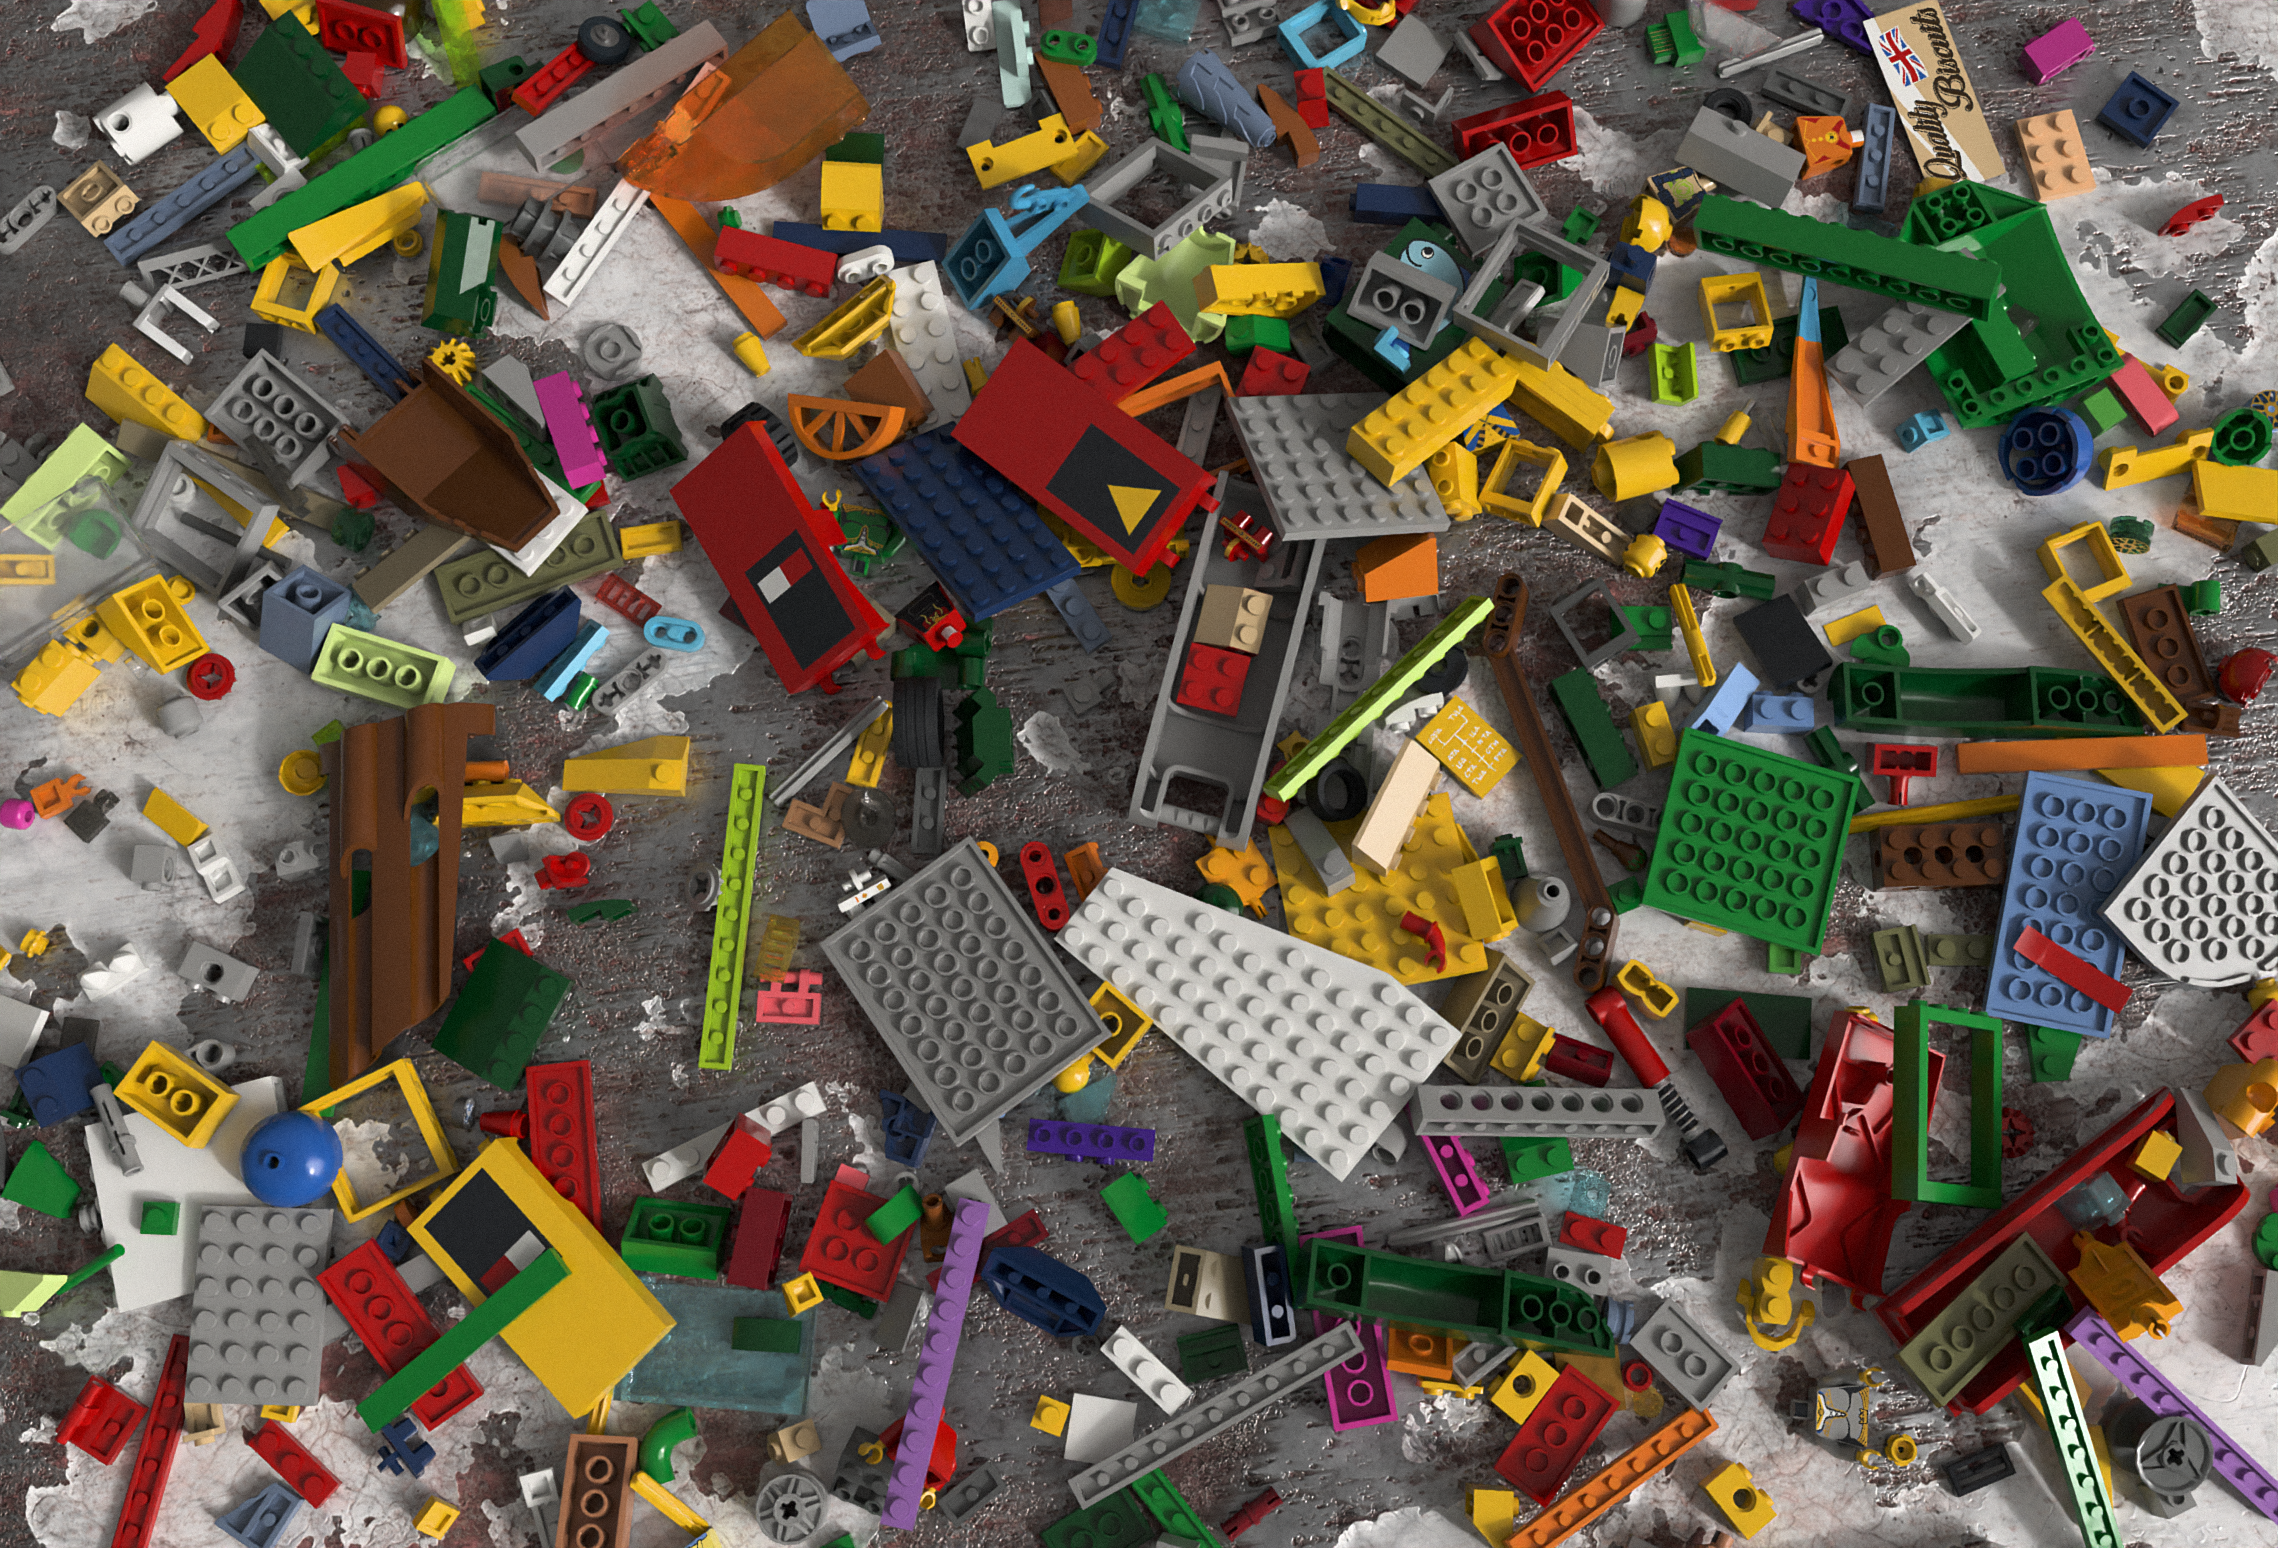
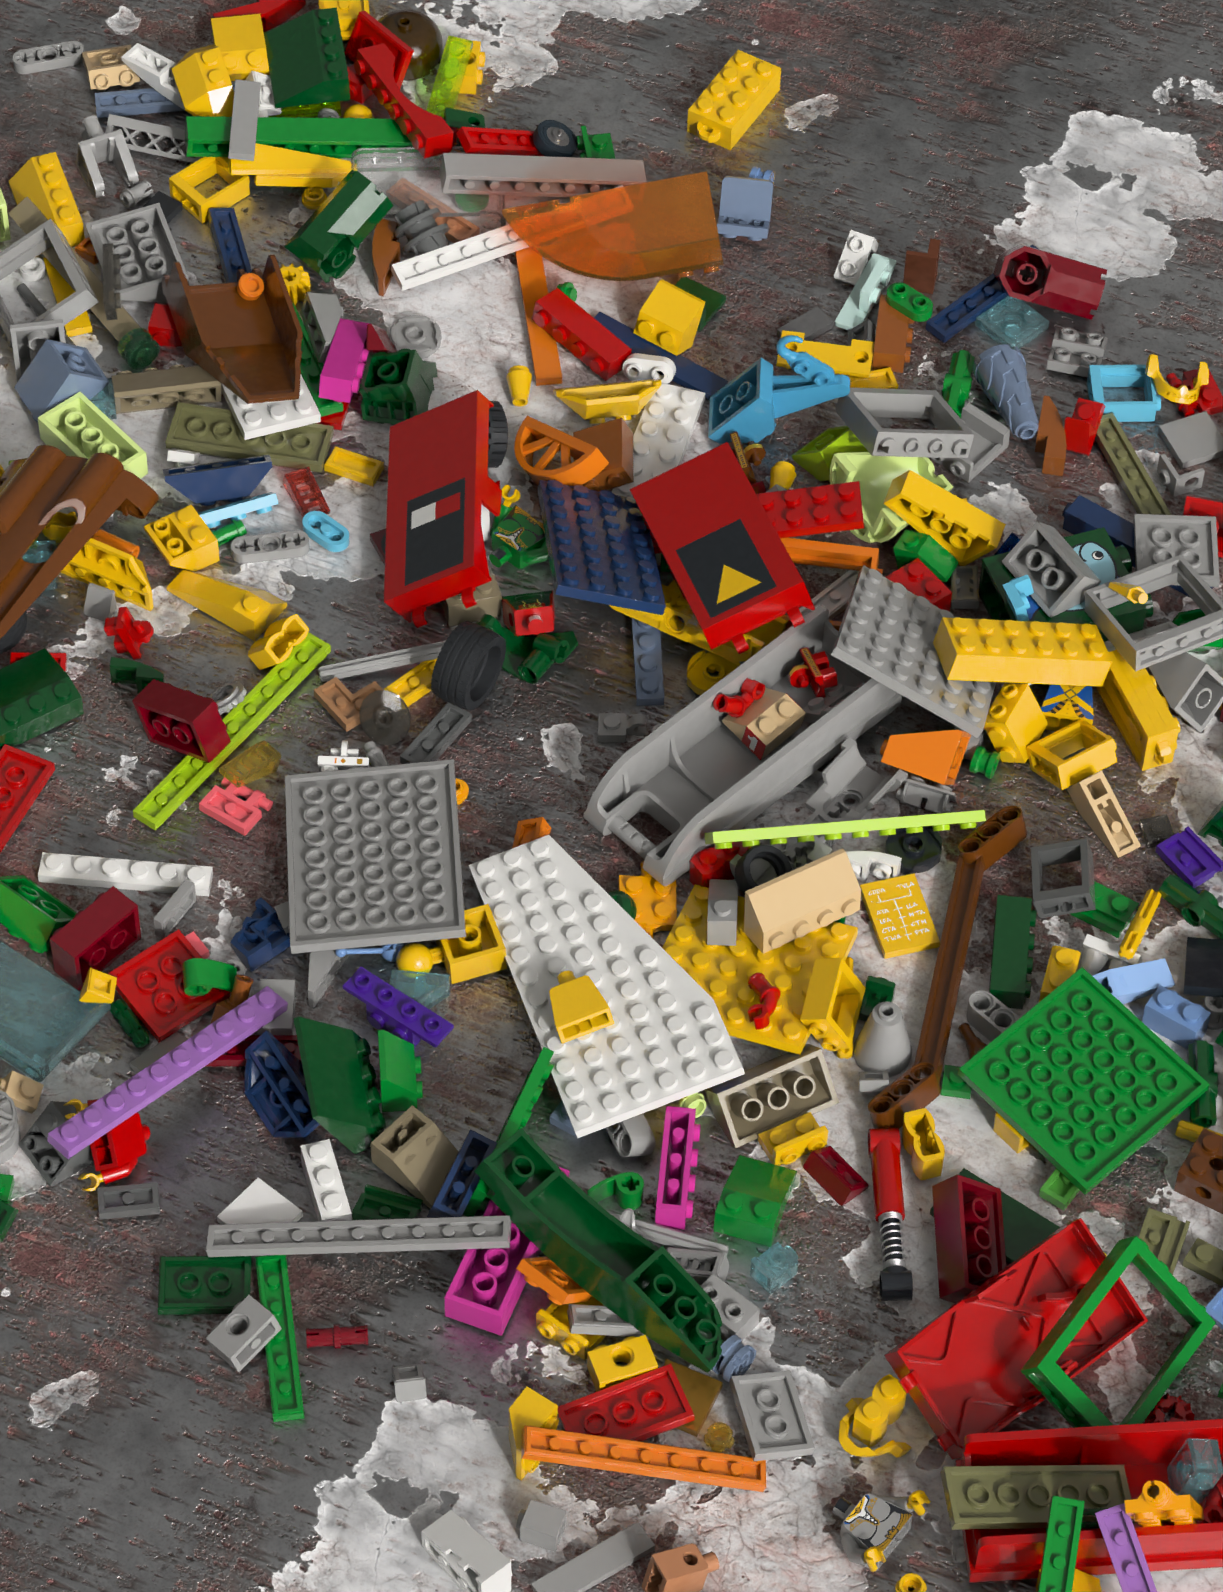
camera: 30 degrees right, 25 degrees down
white cylinder [92,81,184,166] -> none
red gear [564,793,614,842] -> none
red brick [702,1112,773,1201] -> none
dark green slope [731,1317,802,1354] -> none
dark green slope [952,685,1015,799] -> none
red piece [1020,841,1070,933] -> none
yellow plate [1030,1394,1071,1437] -> none
dark grey bush [1072,1334,1100,1360] -> none
red brick [1176,642,1251,718] -> none
light grey brick [1409,1084,1666,1138] -> none
red plate [1557,1211,1628,1260] -> none
yellow cylinder [1591,430,1679,502] -> none
red plate [1621,1359,1653,1392] -> none
yellow head [1622,534,1667,579] -> none
yellow brick [1698,1459,1777,1540] -> none
none -> light grey pin [120,180,153,207]
none -> white slope [121,43,185,110]
none -> dark red brick [132,679,231,763]
none -> yellow slope [144,504,220,572]
none -> yellow wedge [171,44,234,117]
none -> light grey tile [228,79,261,161]
none -> orange tile [237,273,264,301]
none -> yellow brick [247,614,309,670]
none -> dark green slope [293,1016,386,1154]
none -> red arch [354,43,454,159]
none -> dark red slope [366,324,397,354]
none -> light grey slope [392,1363,427,1402]
none -> yellow torso [549,970,614,1044]
none -> green panel [587,1172,644,1210]
none -> red piece [713,678,765,718]
none -> green wheel [969,746,1000,779]
none -> yellow bar [1108,582,1148,604]

